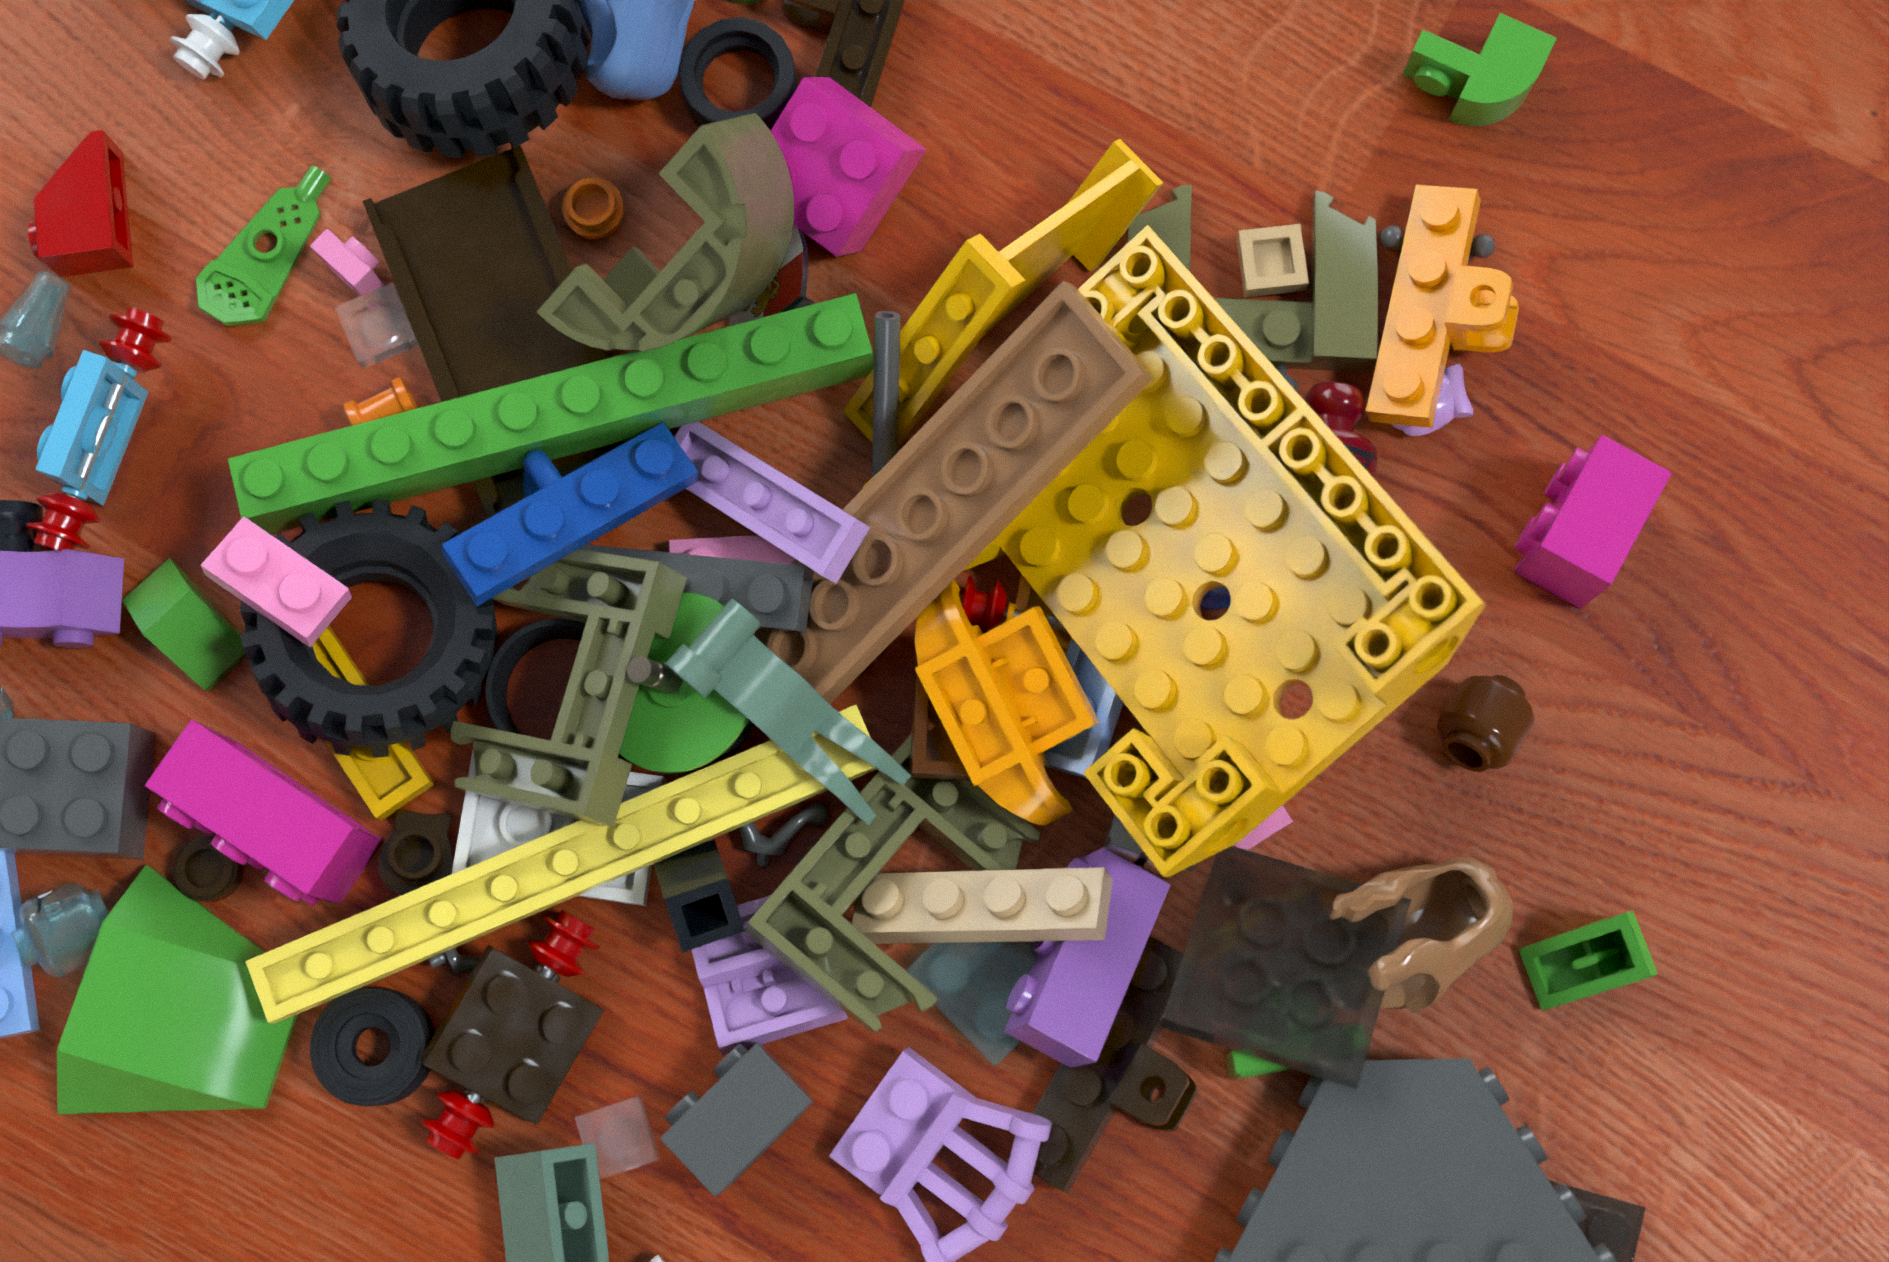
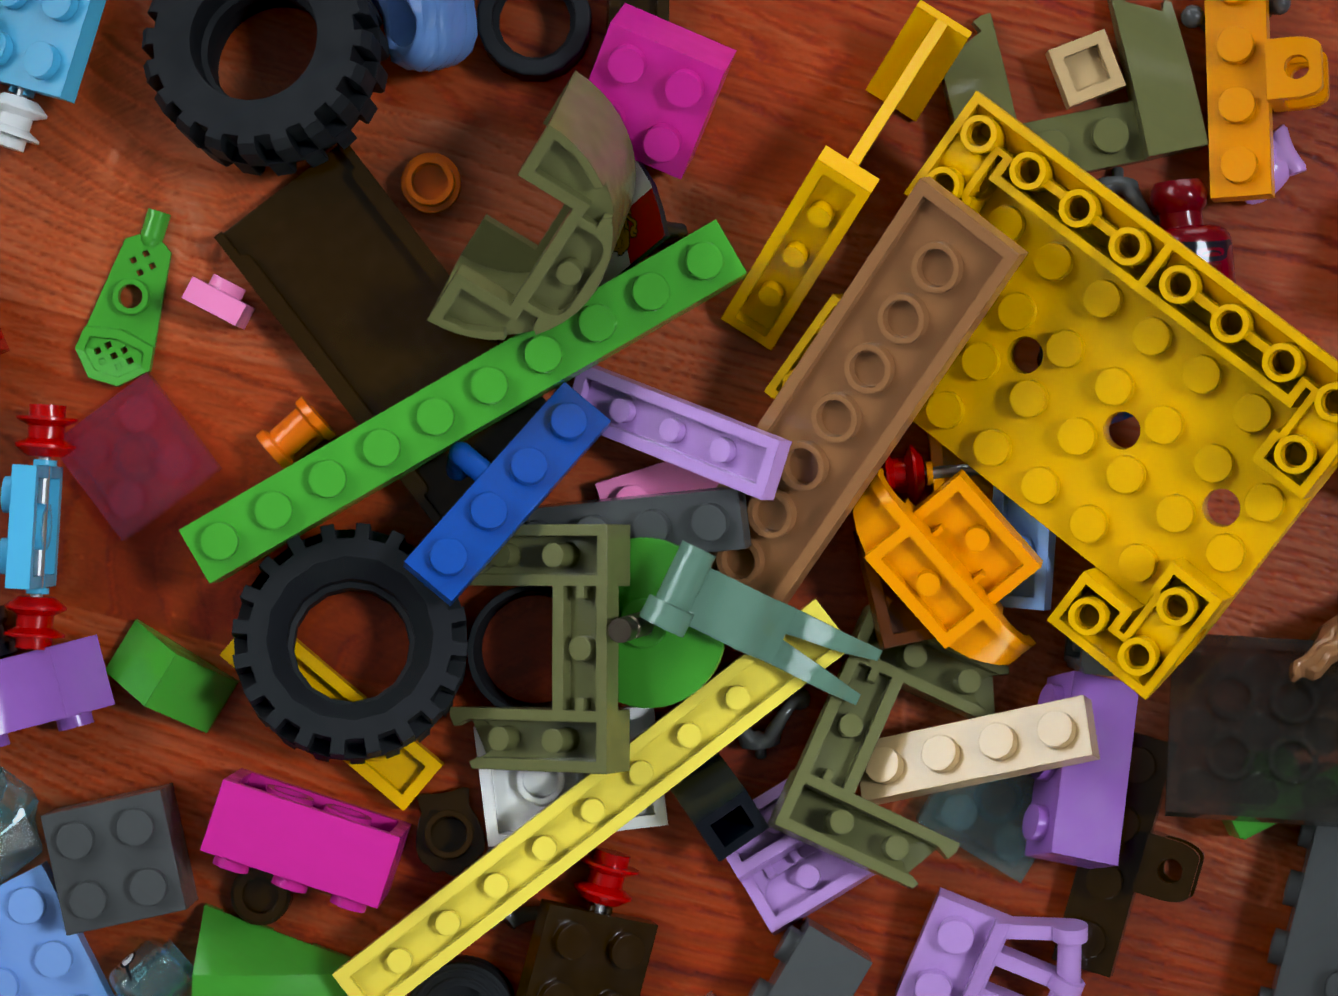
camera: 25 degrees left, 10 degrees up
bright pink plate [201,516,352,647] -> none
clear plate [335,283,419,369] -> none
dark grey piece [872,311,901,478] -> none
none -> clear pink plate [60,372,222,541]

